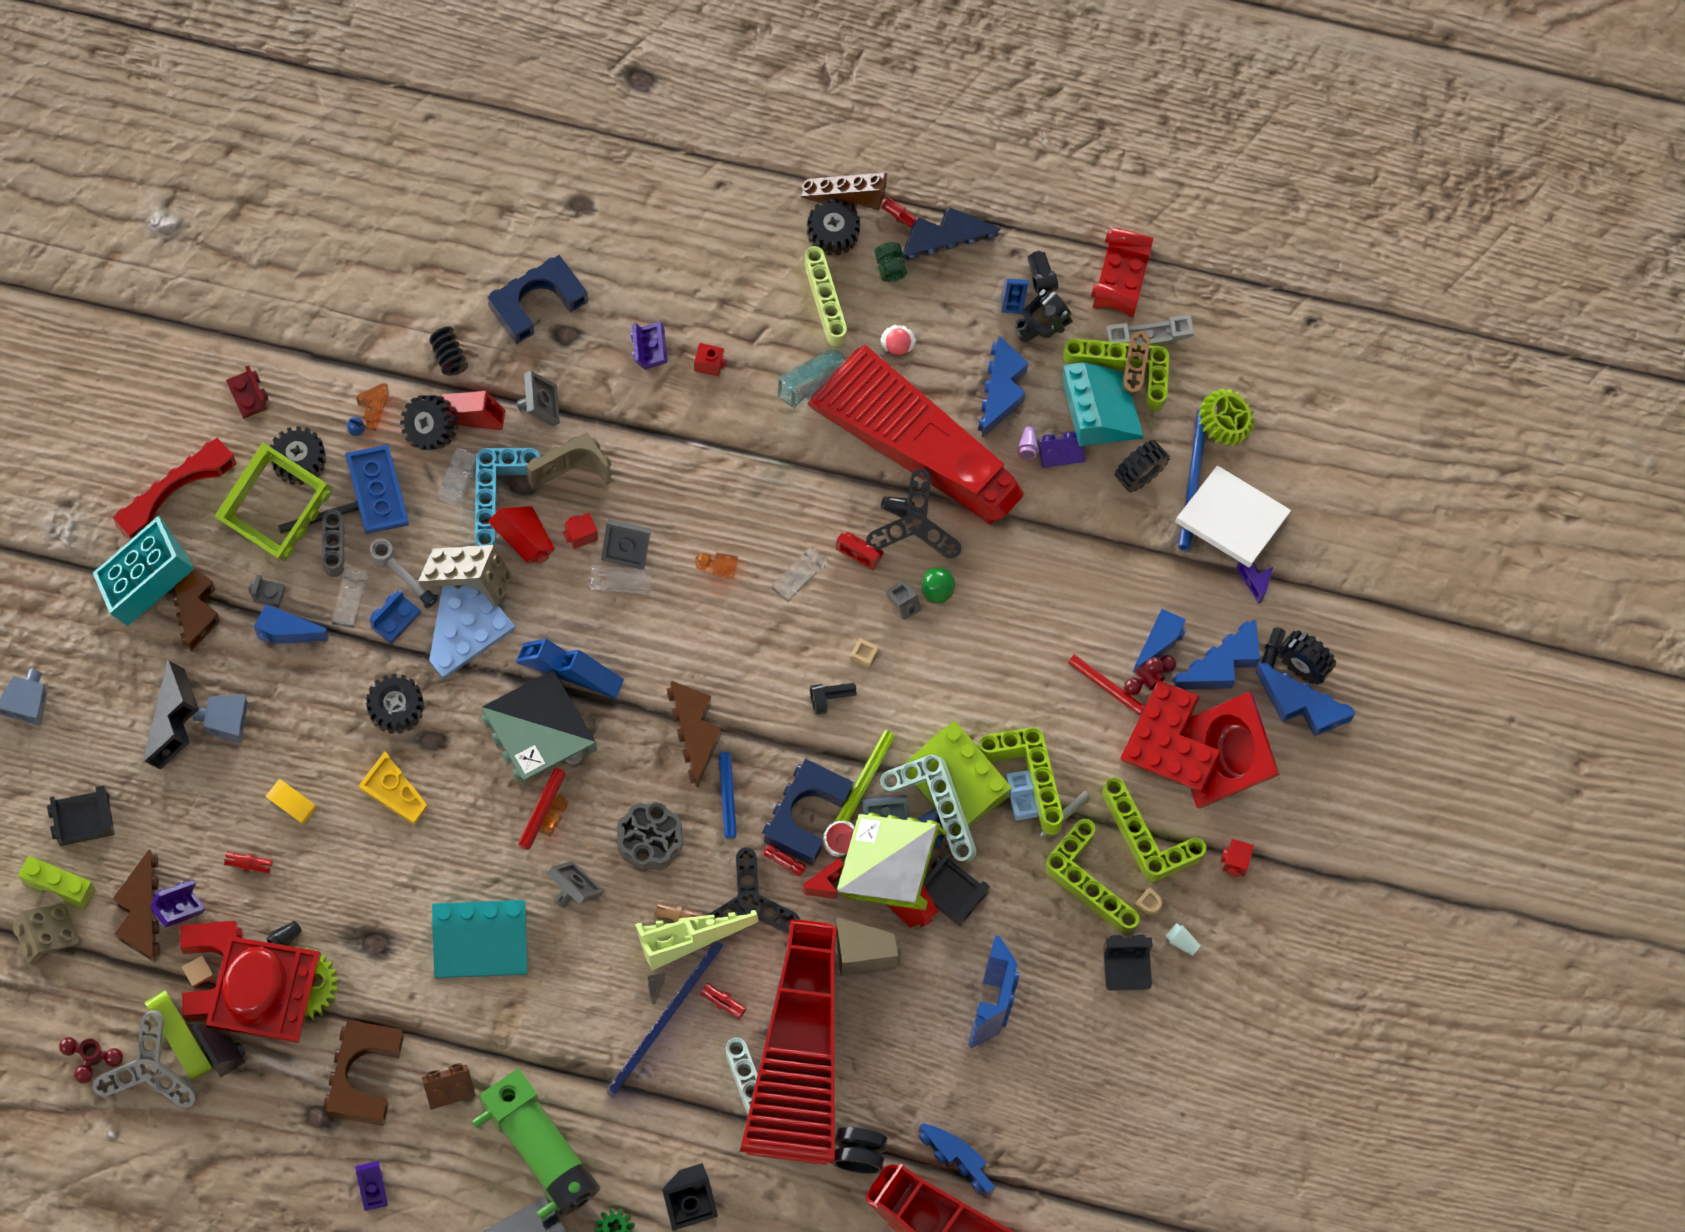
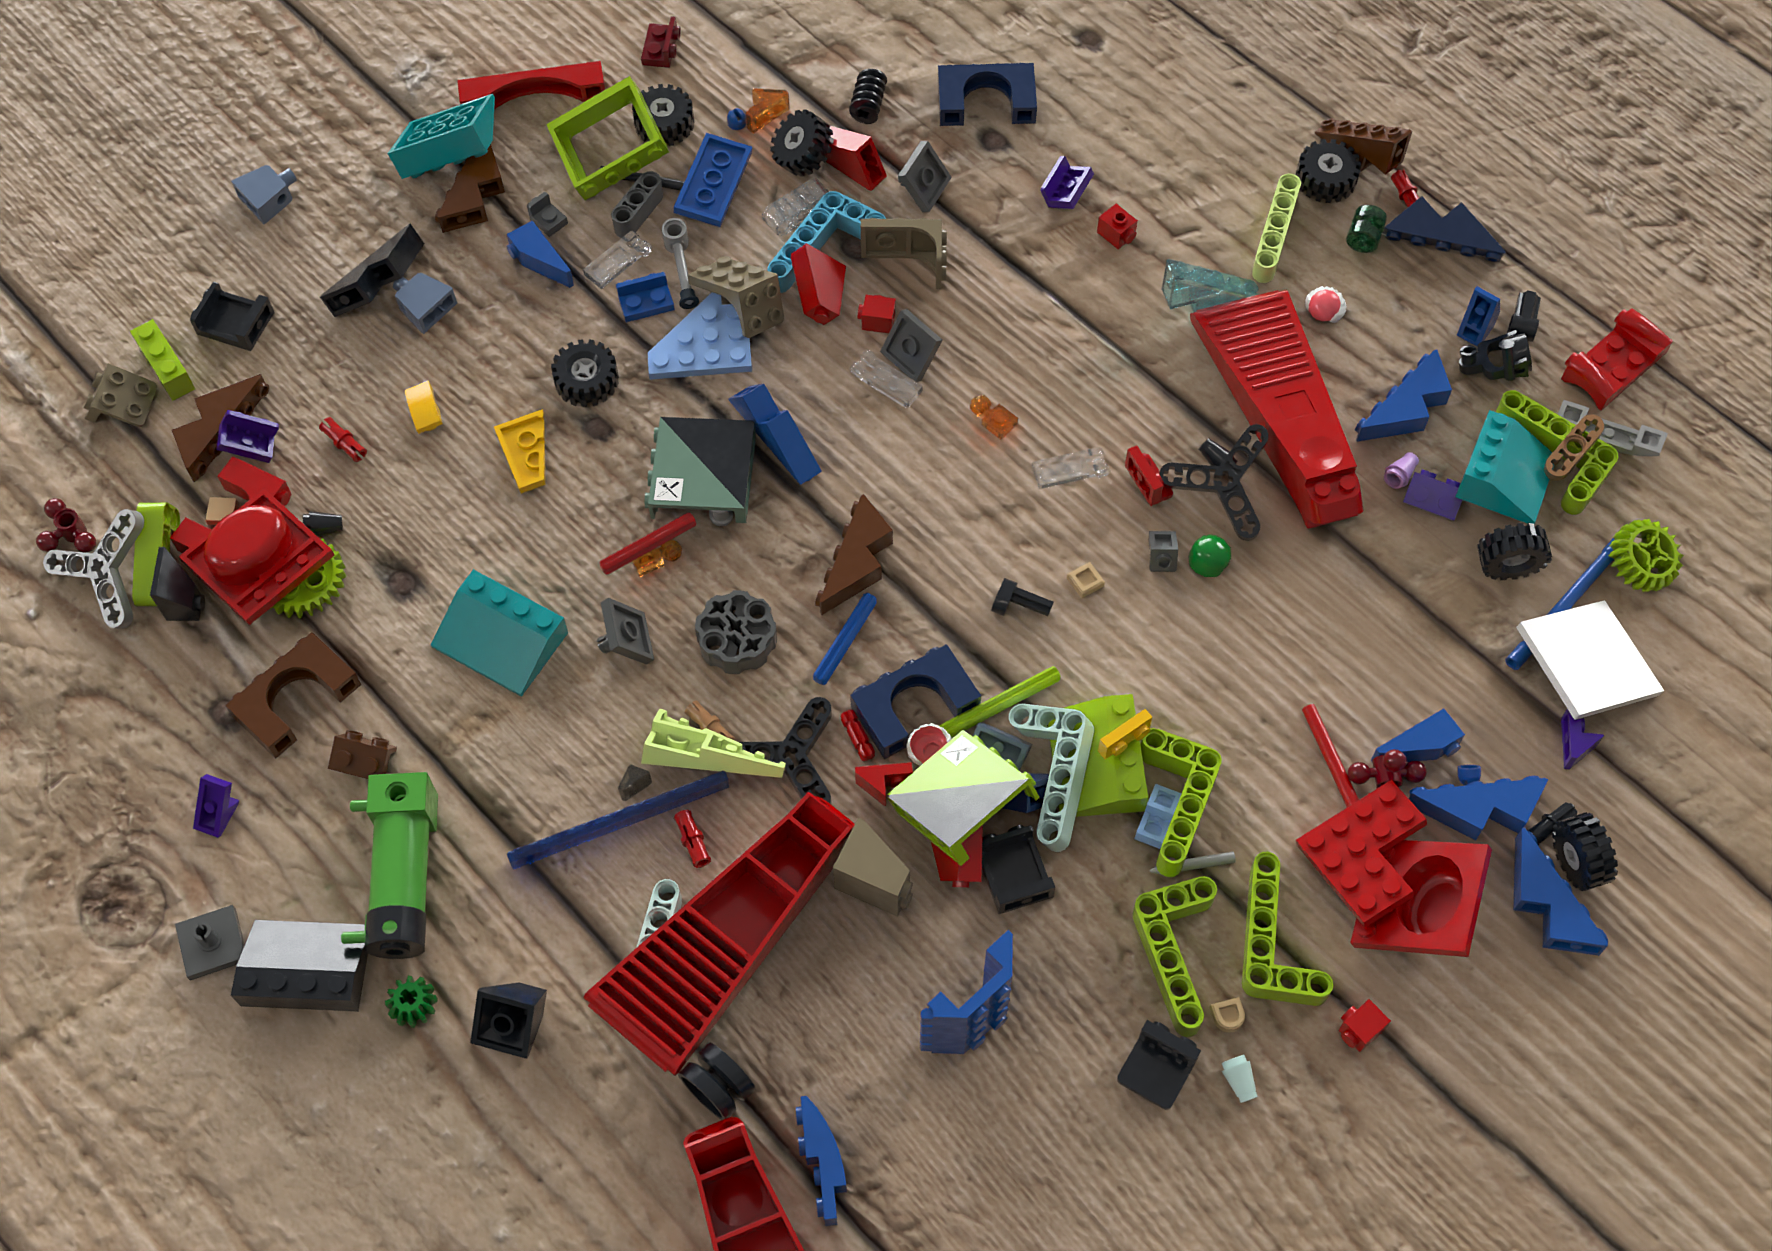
camera: 40 degrees right, 5 degrees down
none -> yellow plate [1098,709,1152,759]
none -> blue hinge [1457,765,1481,785]

